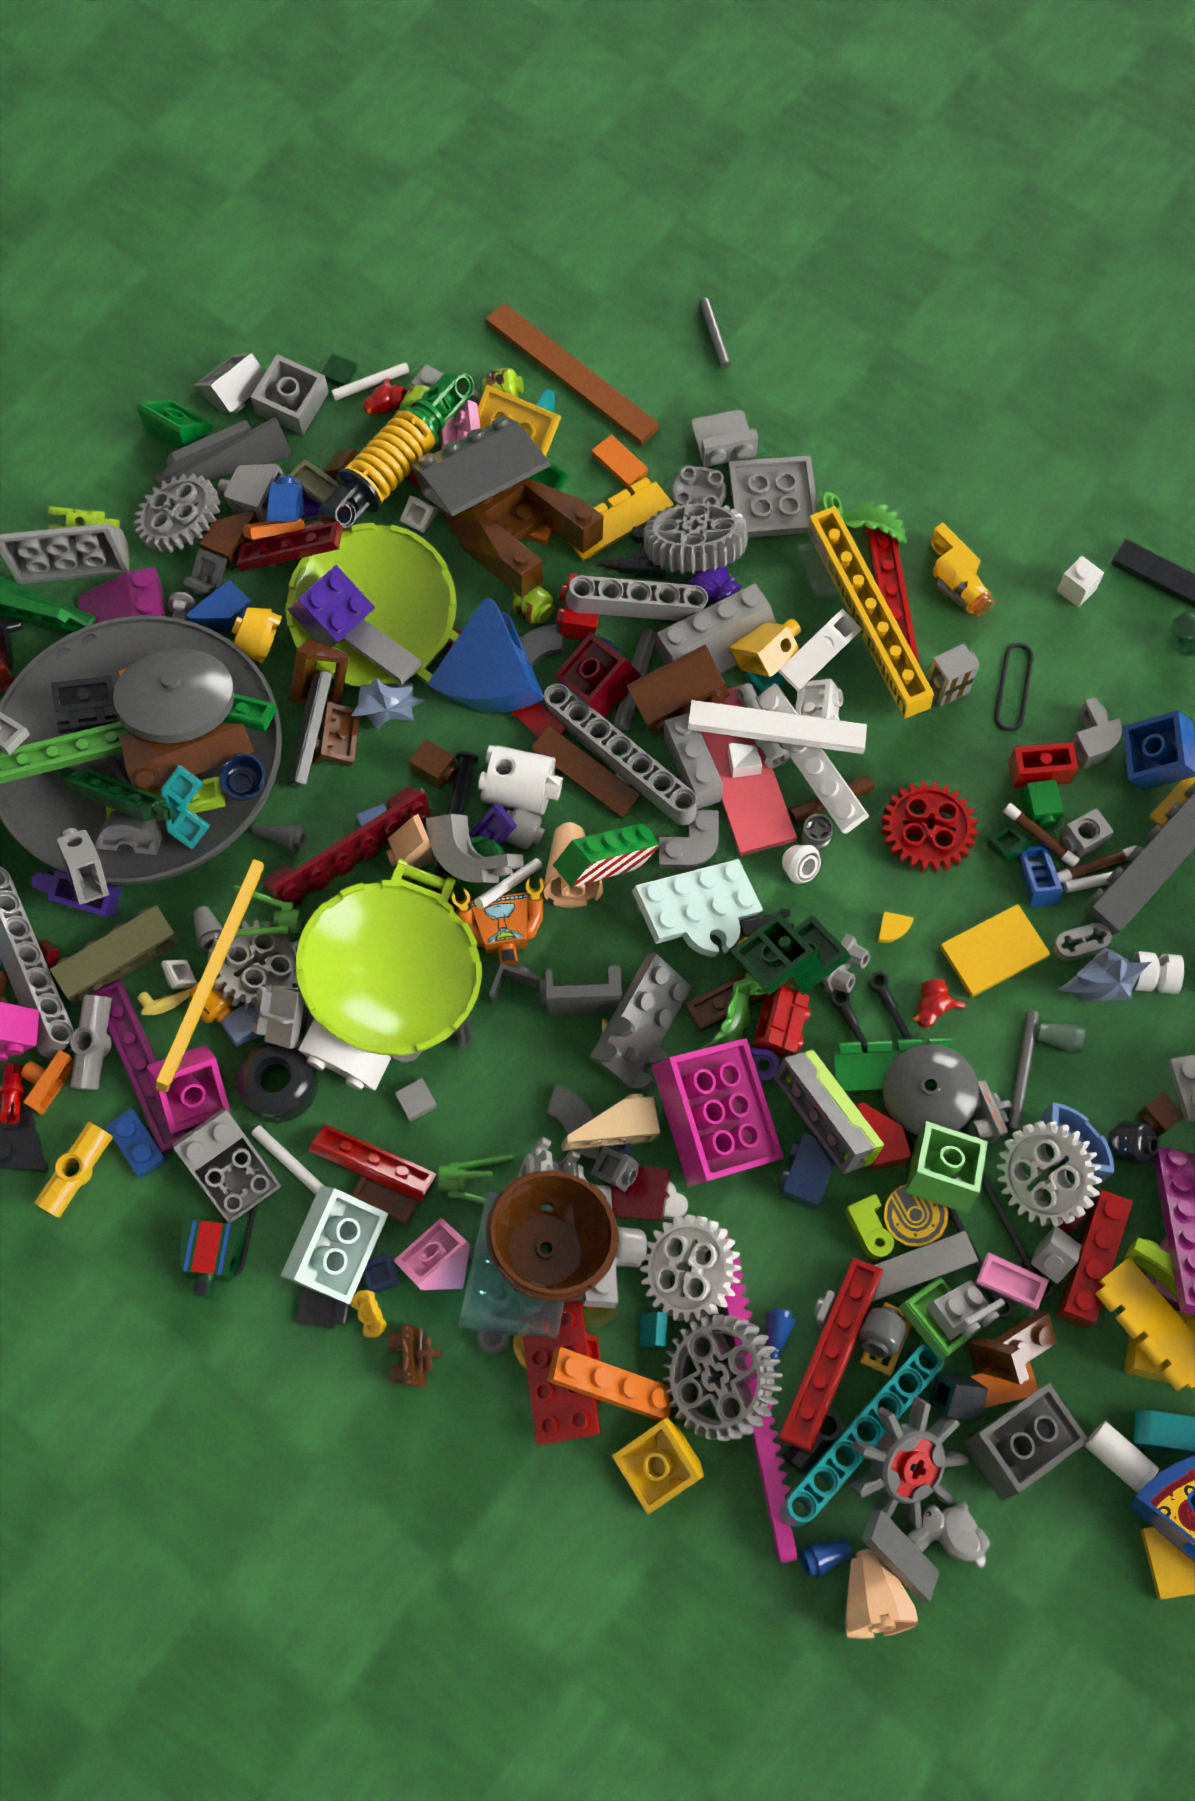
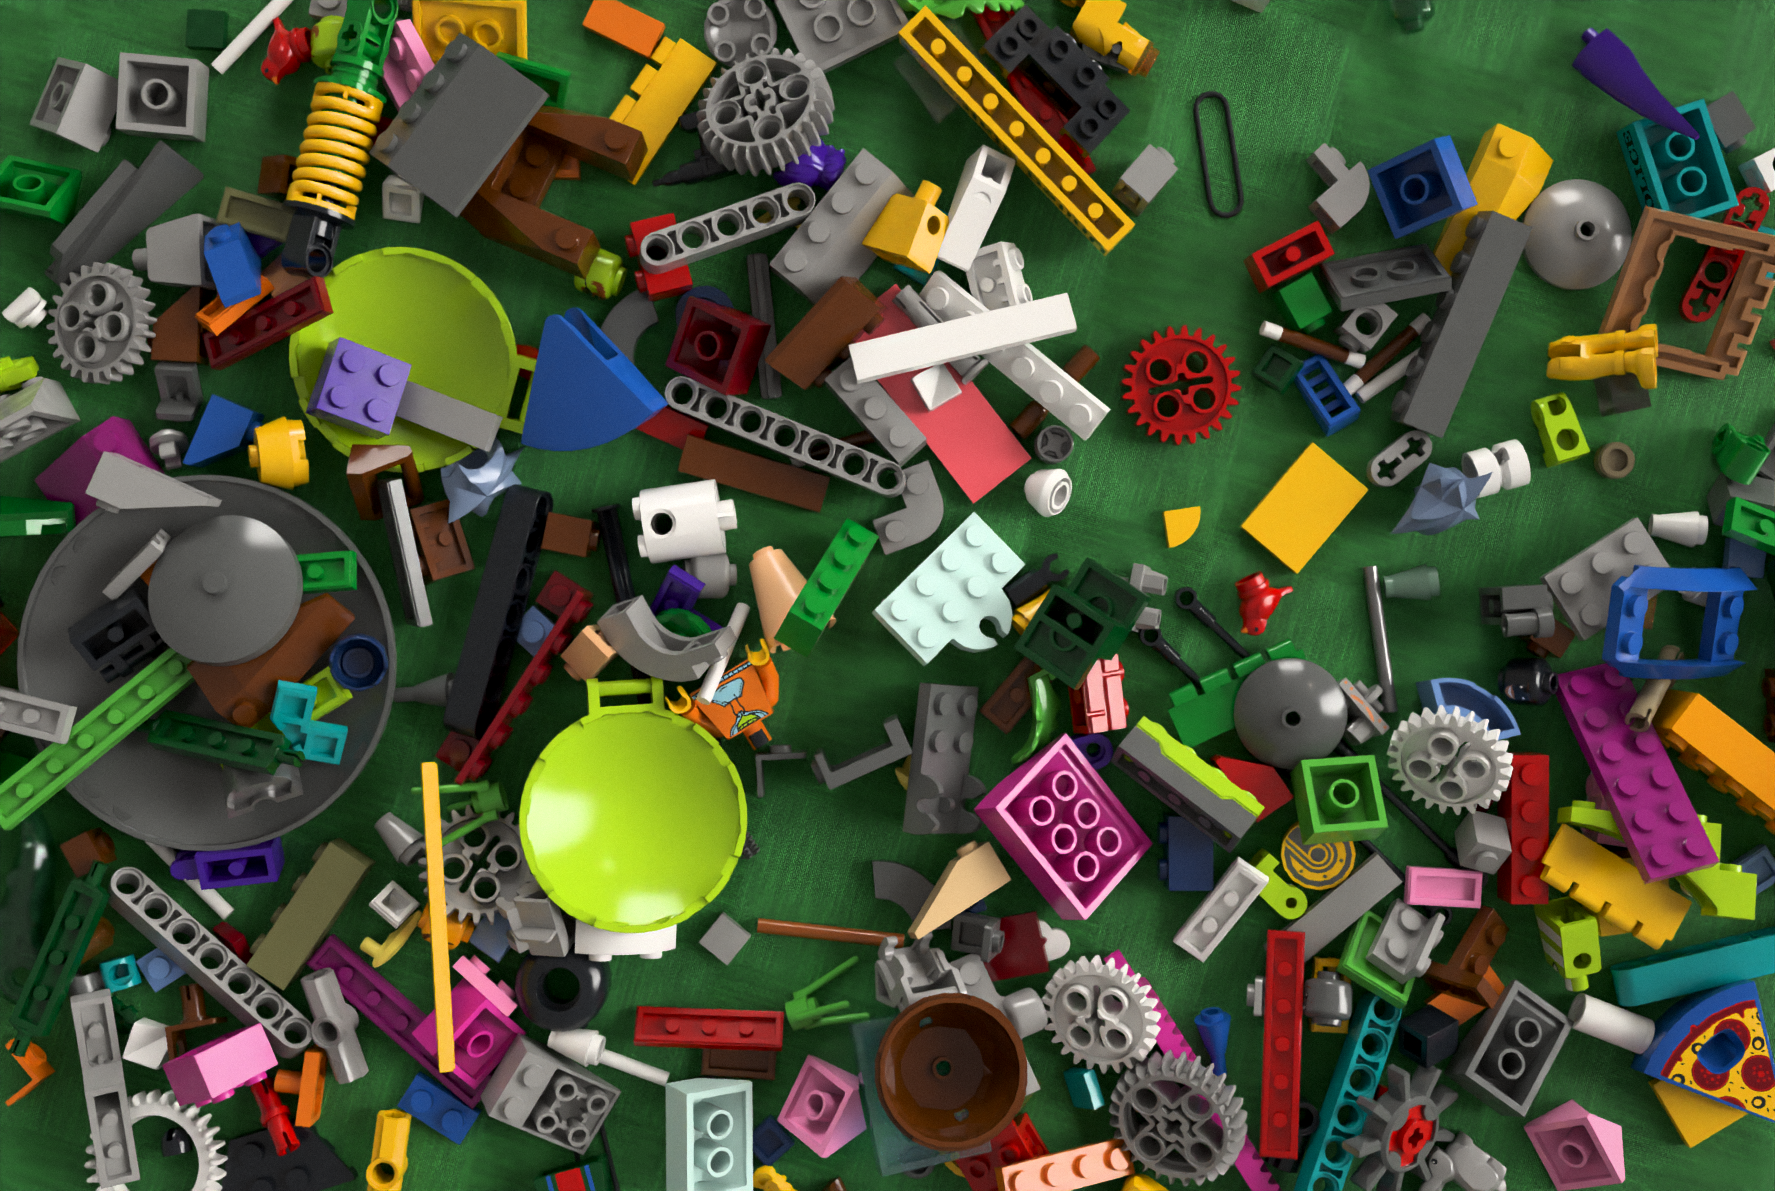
camera: 25 degrees left, 20 degrees up
light grey torso [56,828,109,905] -> none
none -> white plate [2,287,48,329]
none -> light grey slope [85,451,222,513]
none -> light grey tile [102,529,171,601]
none -> white bar [145,841,235,920]
none -> black beam [443,484,553,740]
none -> bright pink plate [452,954,518,1017]
none -> white cone [547,1029,606,1067]
none -> dark orange bar [757,918,904,948]
none -> black bracket [978,5,1130,158]
none -> white tile [1173,856,1269,962]
none -> dark grey tile [1319,243,1452,311]
none -> dark grey hinge [1479,584,1555,638]
none -> bright pink slope [1524,1099,1625,1191]
none -> lime torso [1533,896,1602,992]

